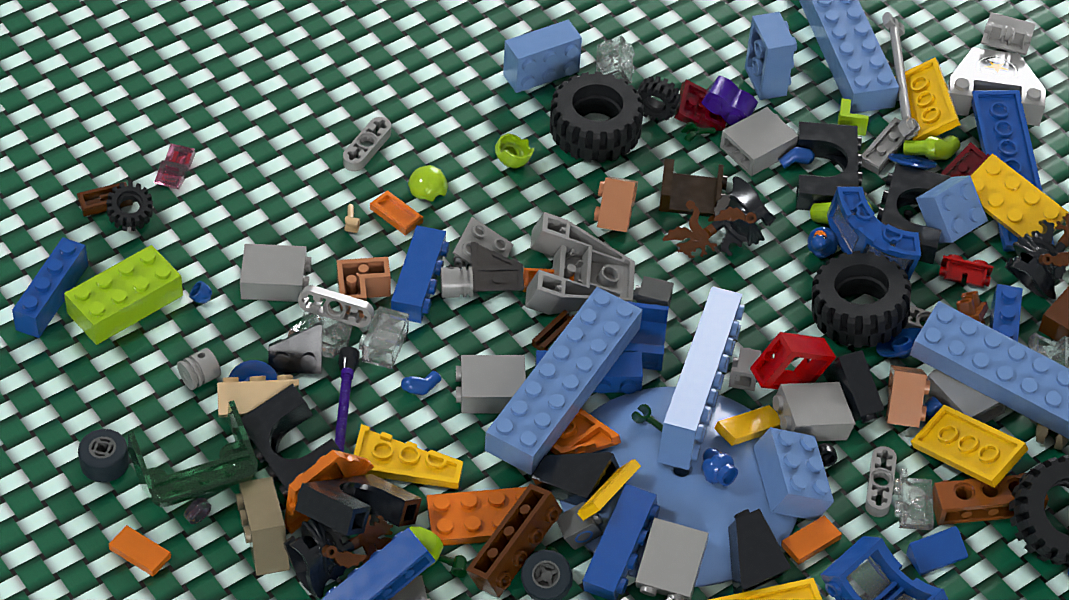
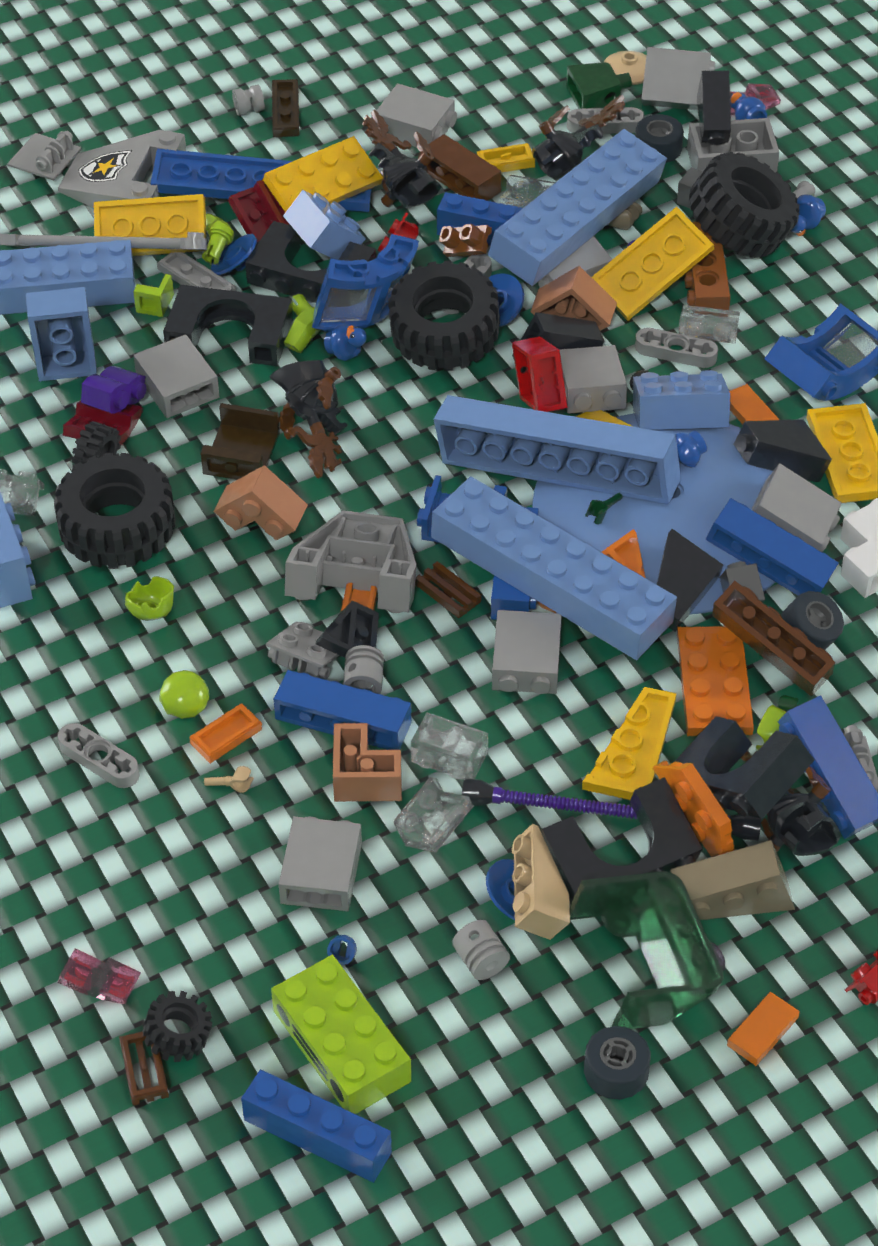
camera: 80 degrees left, 0 degrees up
black wing [268,322,323,374] -> none
light grey beam [298,285,374,327] -> none
blue arm [401,371,441,395] -> none
yellow tile [577,459,641,521] -> none
dark grey brick [633,276,674,310] -> none
dark green hand [681,122,716,142] -> none
blue arm [778,147,815,169] -> none
blue slope [906,526,968,576] -> none

